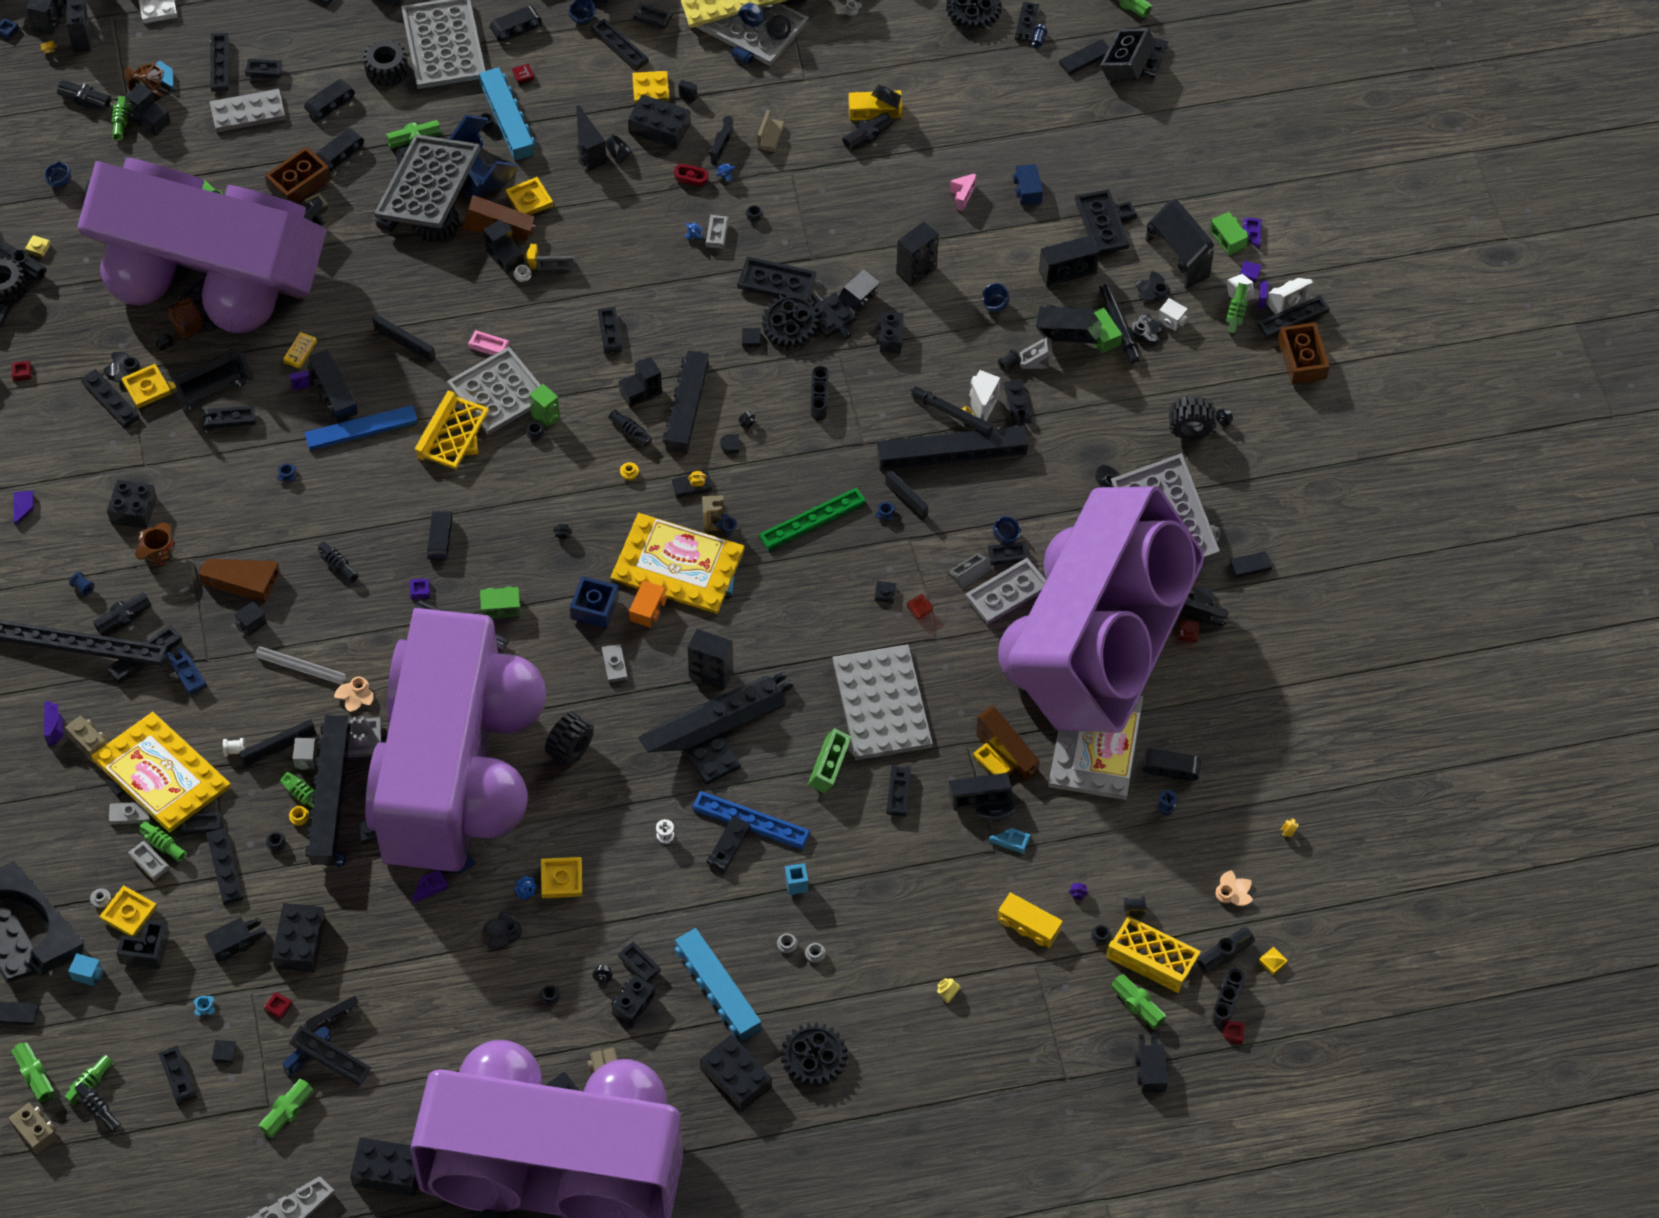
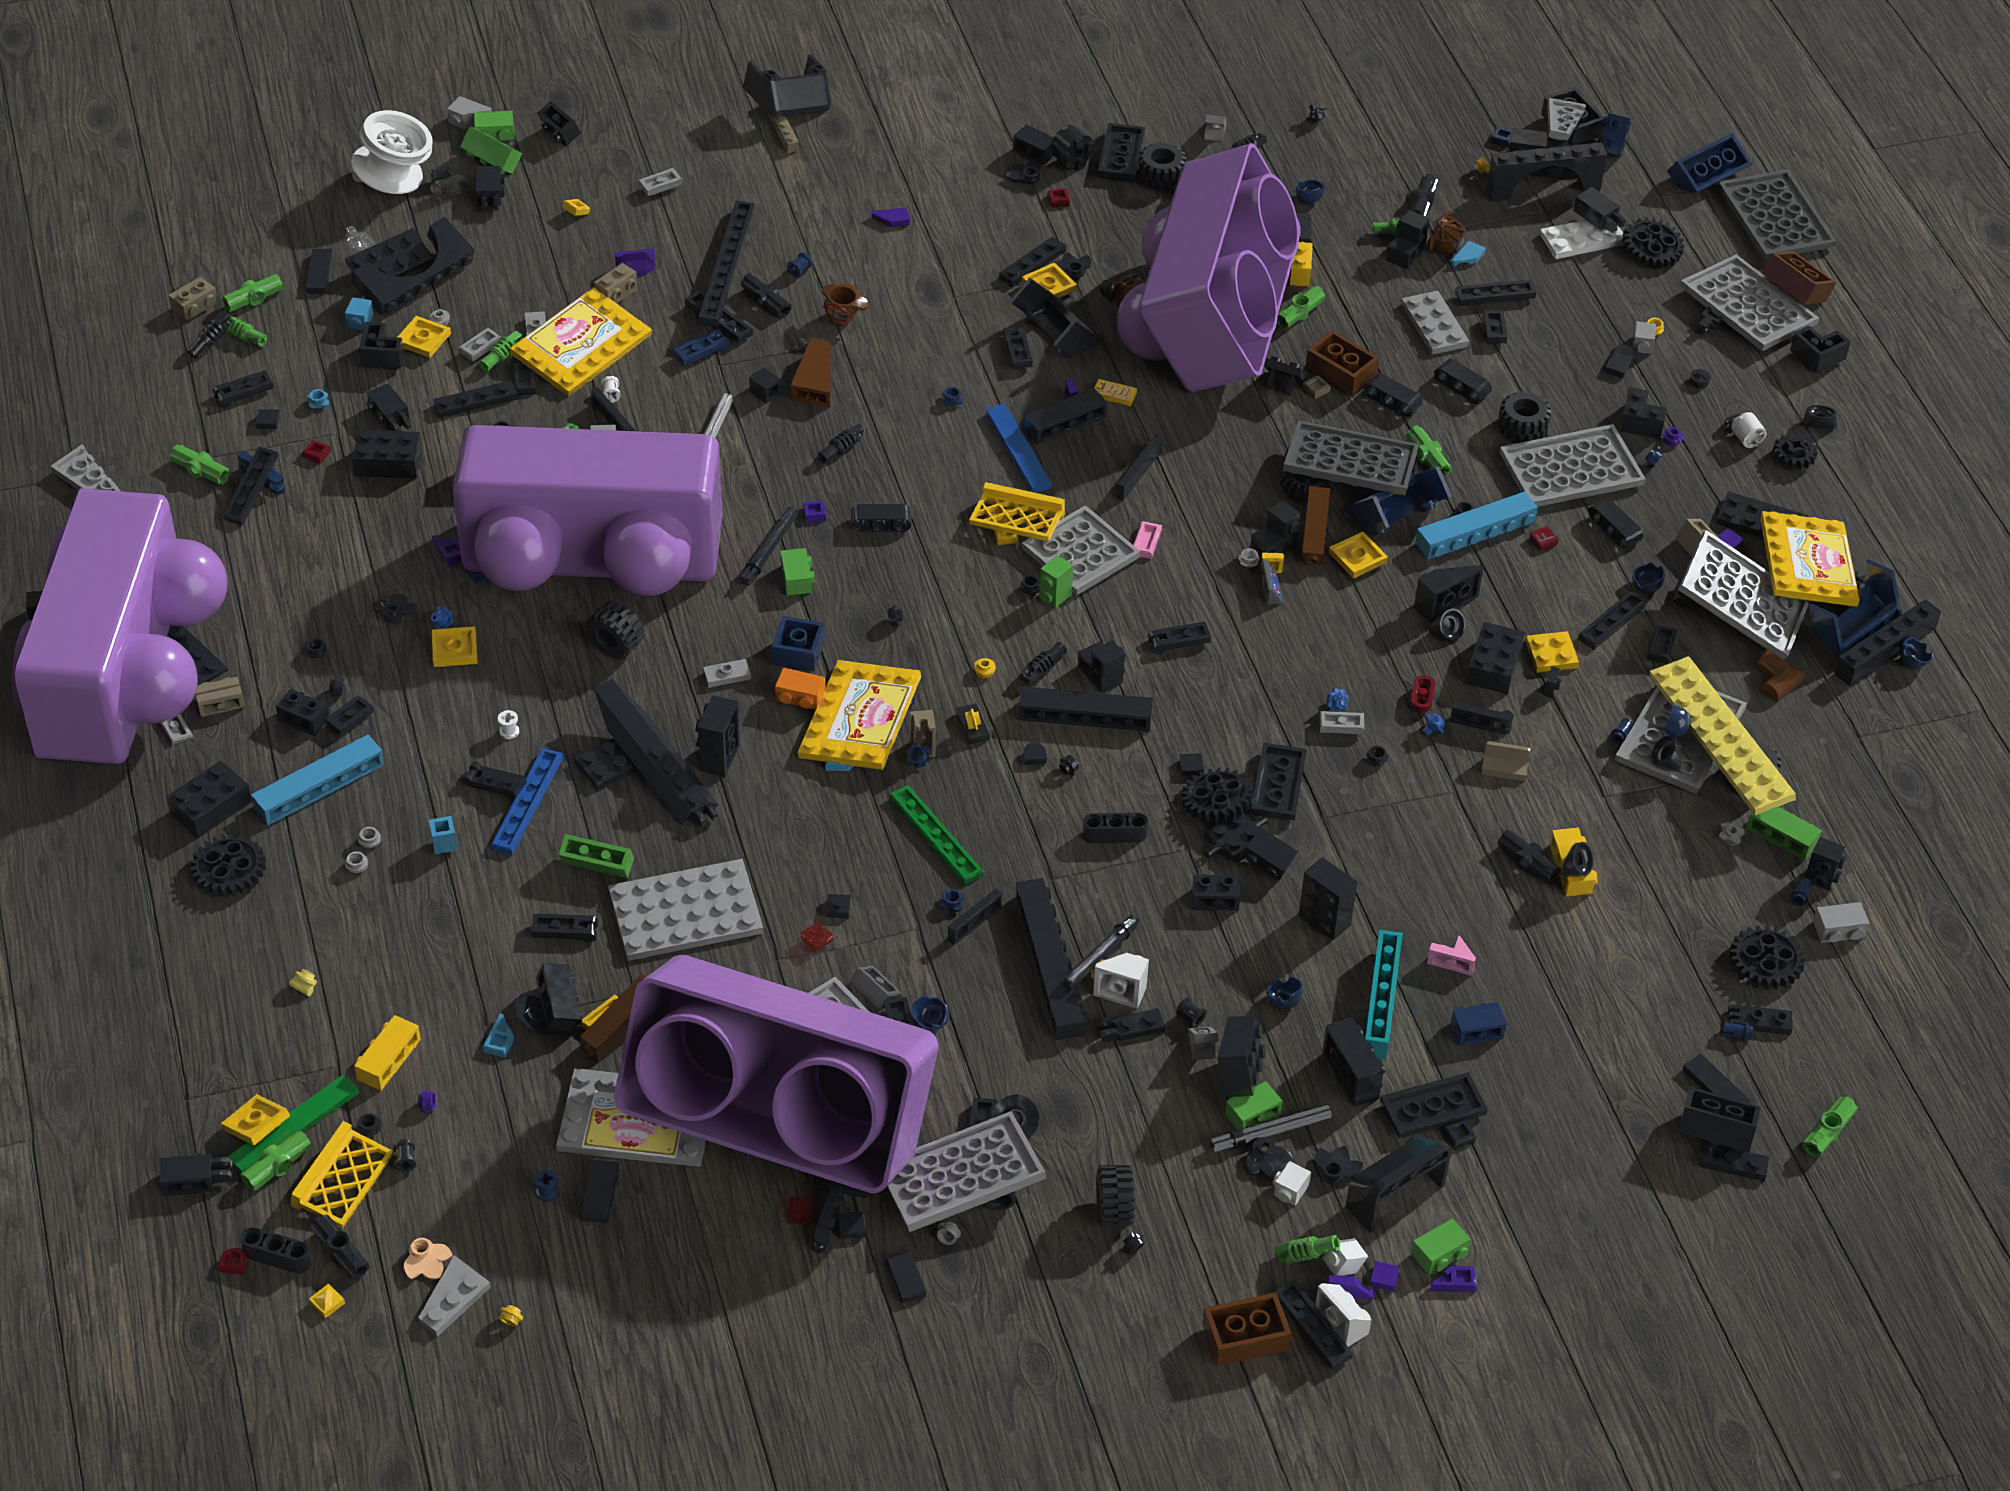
camera: 85 degrees right, 10 degrees down
black brick [107,480,157,529] -> none
black plate [303,996,359,1032] -> none
none -> yellow plate [221,1094,290,1145]
none -> green tile [228,1074,359,1173]
none -> light grey wing [418,1255,491,1337]
none -> teal brick [1365,930,1402,1060]

